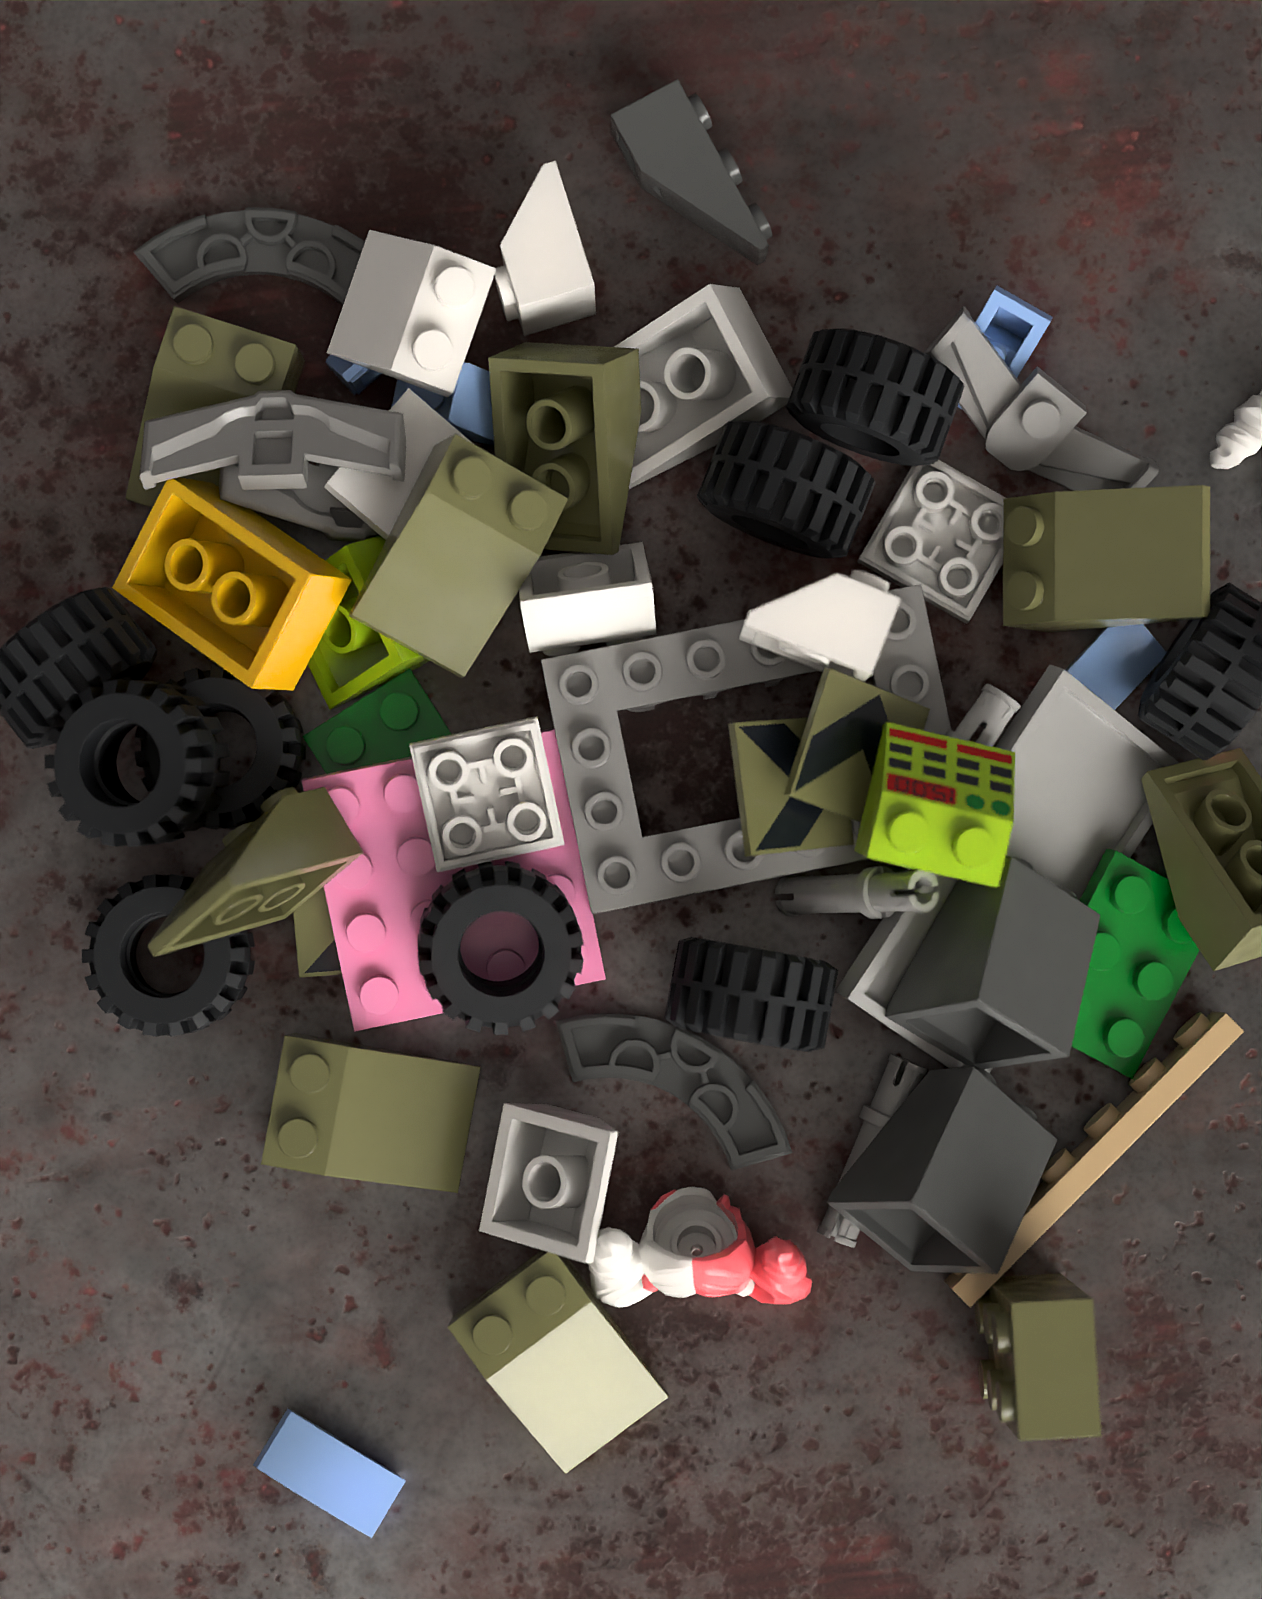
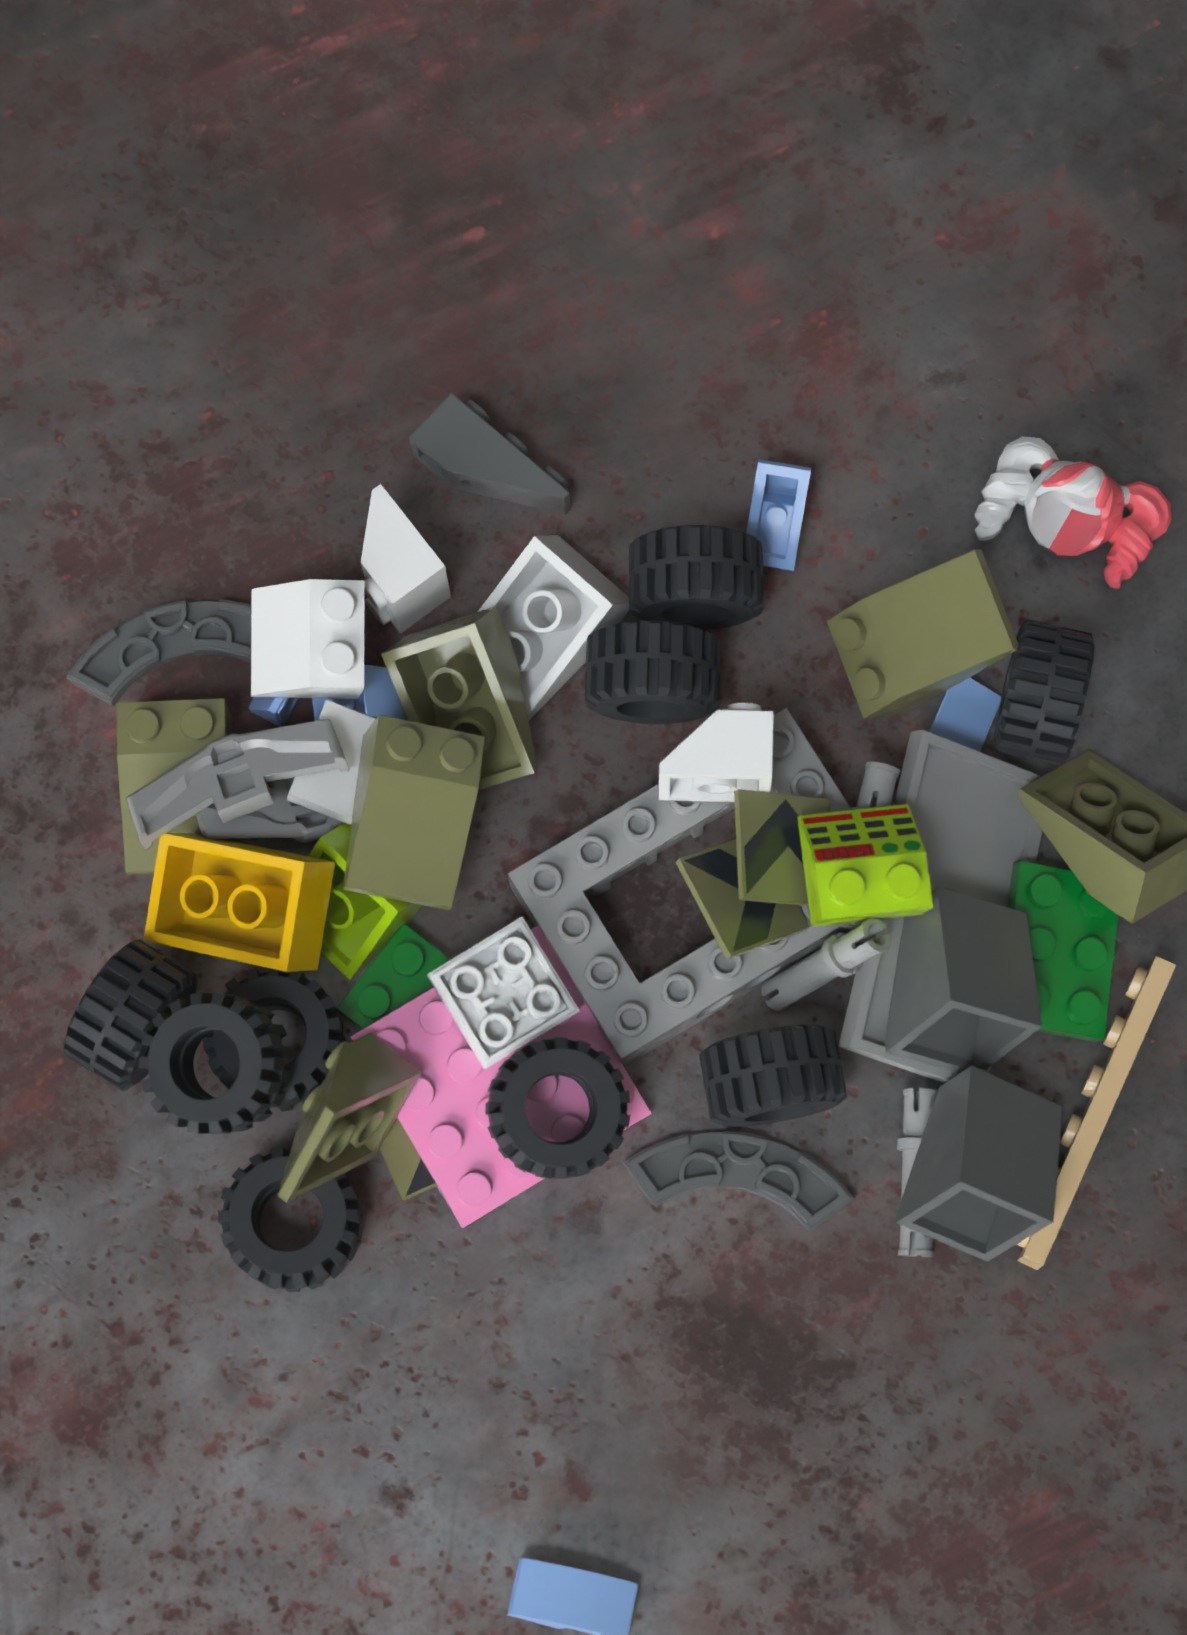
camera: 15 degrees left, 10 degrees down
olive slope [261,1033,481,1193] -> none
slope [448,1250,669,1474] -> none
white slope [479,1103,618,1263] -> none
white slope [519,542,657,656] -> none
white hair [587,1187,812,1308] -> none
white tile [857,460,1005,624] -> none
light grey plate [924,306,1159,491] -> none
olive brick [975,1273,1101,1441] -> none

